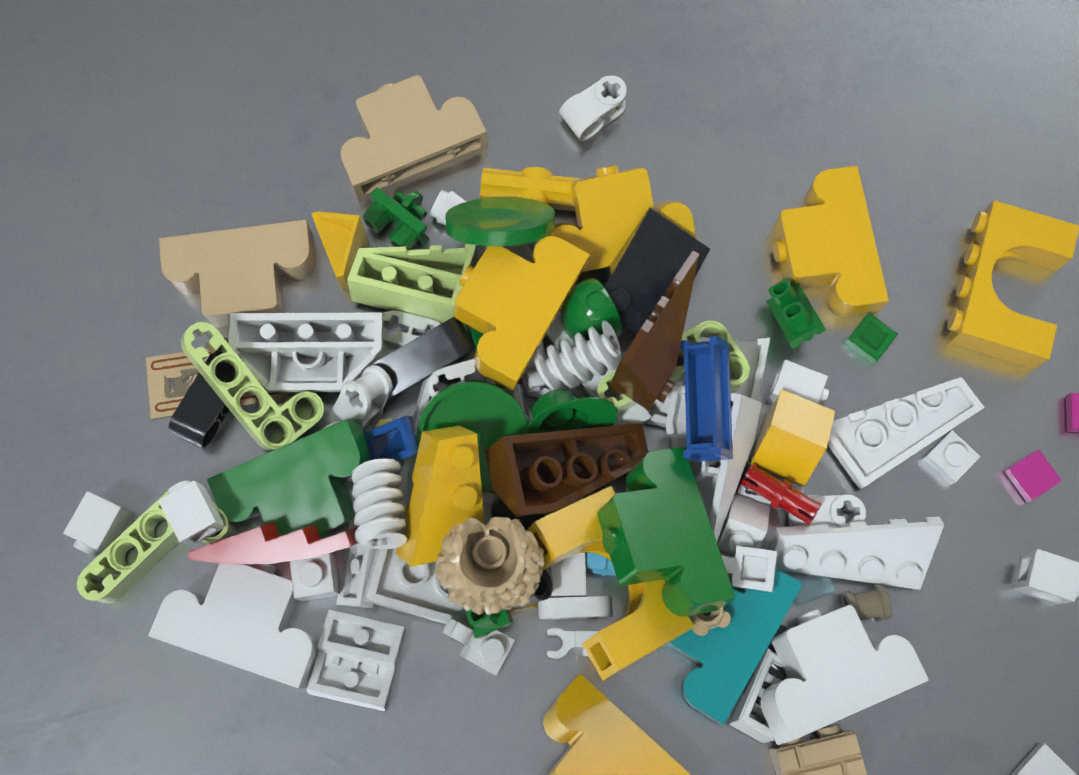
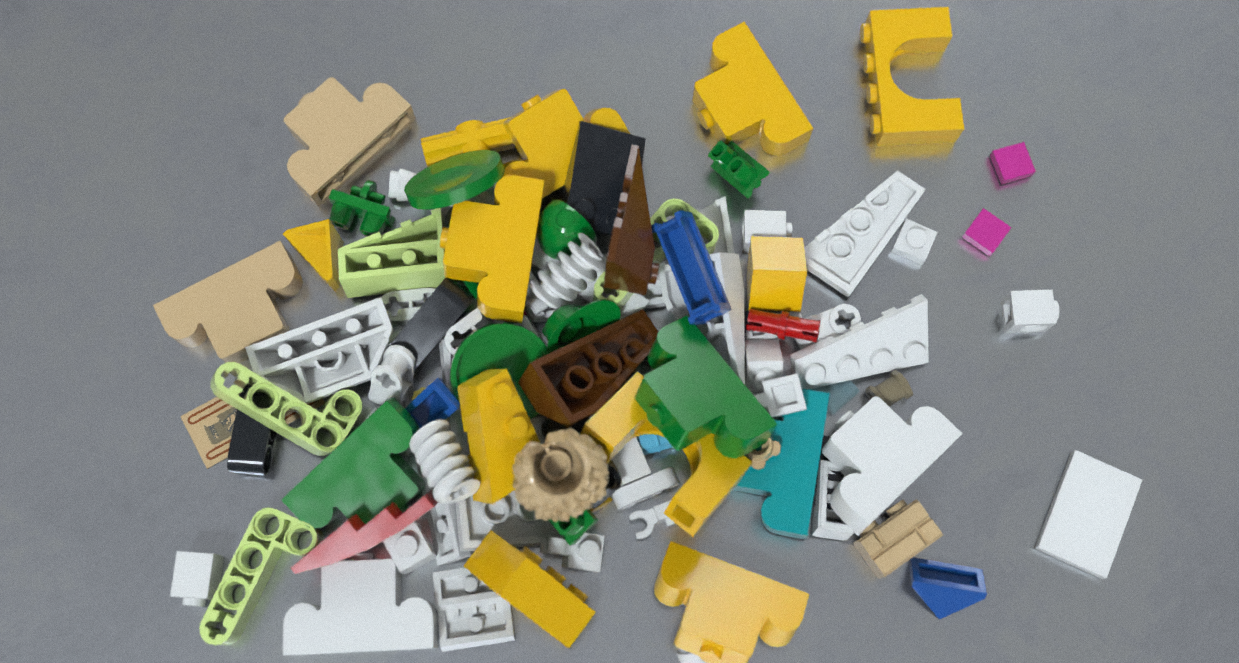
camera: 20 degrees left, 0 degrees up
white brick [158,480,226,547] -> none
white piece [559,75,627,141] -> none
green tile [844,312,898,365] -> none
none -> yellow wedge [463,530,596,648]

